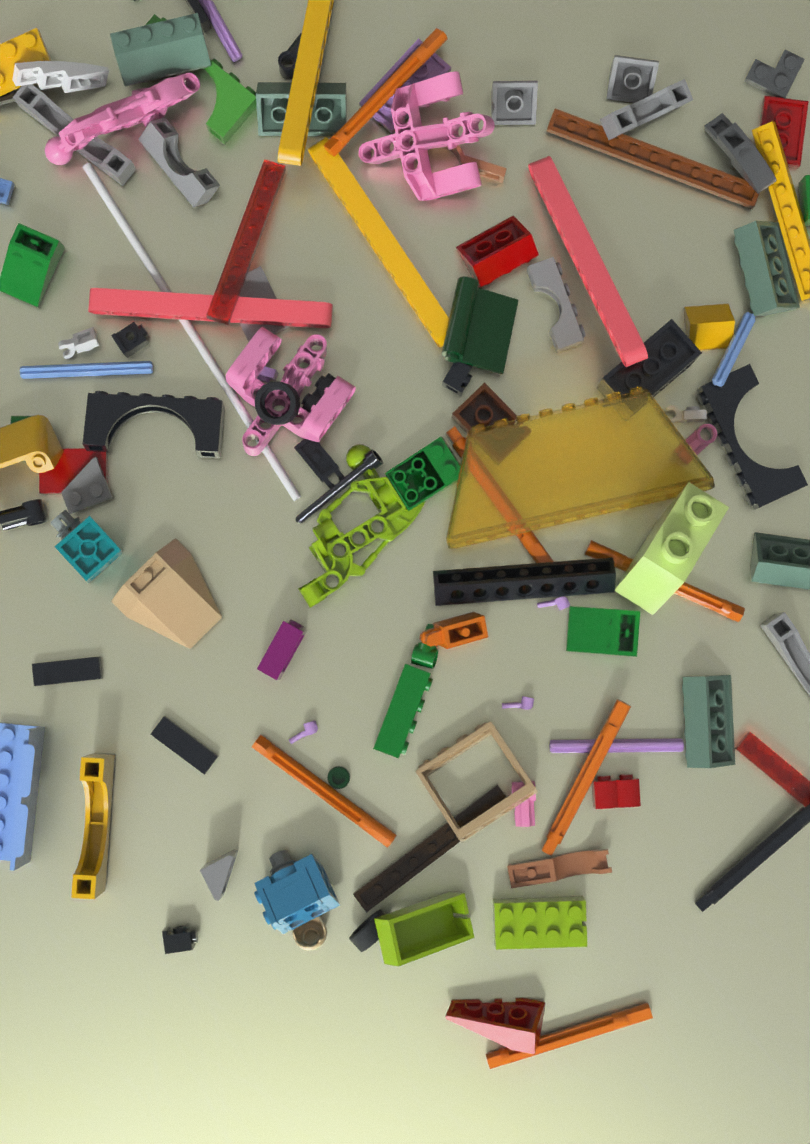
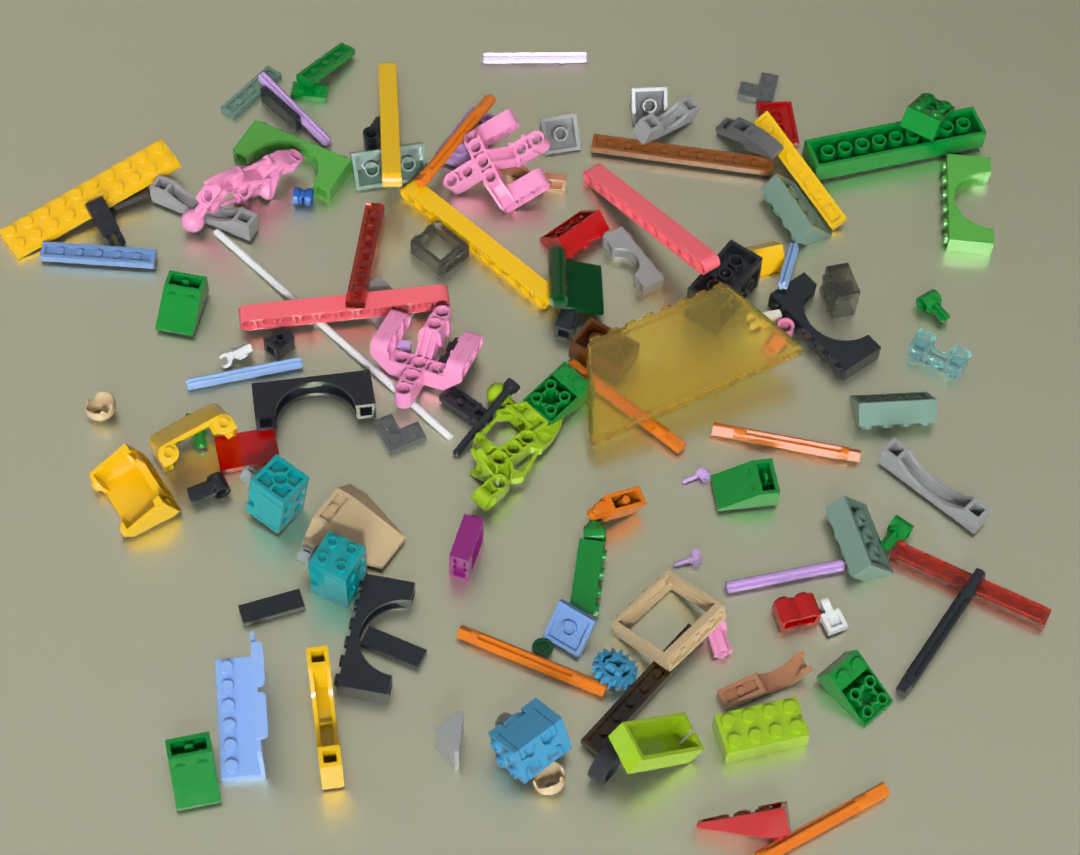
camera: 15 degrees left, 30 degrees down
white slope [12,61,109,93] -> none
light grey wing [61,457,113,514] -> none
sand green slope [110,13,211,87] -> none
light grey arch [138,117,220,207] -> none
black brick [162,925,198,954] -> none
black tyre [255,381,300,425] -> none
lavender hand [289,721,318,744] -> none
black brick [433,557,616,606] -> none
orange piece [542,699,631,856] -> none
yellowish green brick [614,482,729,615] -> none
none -> blue wheel [292,187,314,207]
none -> teal piece [297,531,368,609]
none -> black arch [334,574,415,704]
none -> dark grey plate [373,414,426,455]
none -> clear smoke window [410,220,469,278]
none -> medium blue plate [542,599,598,657]
none -> dark azure gear [592,648,638,690]
none -> green slope [816,650,893,727]
none -> white plate [818,598,848,636]
none -> clear smoke brick [819,262,860,319]
none -> green axle [880,515,914,550]

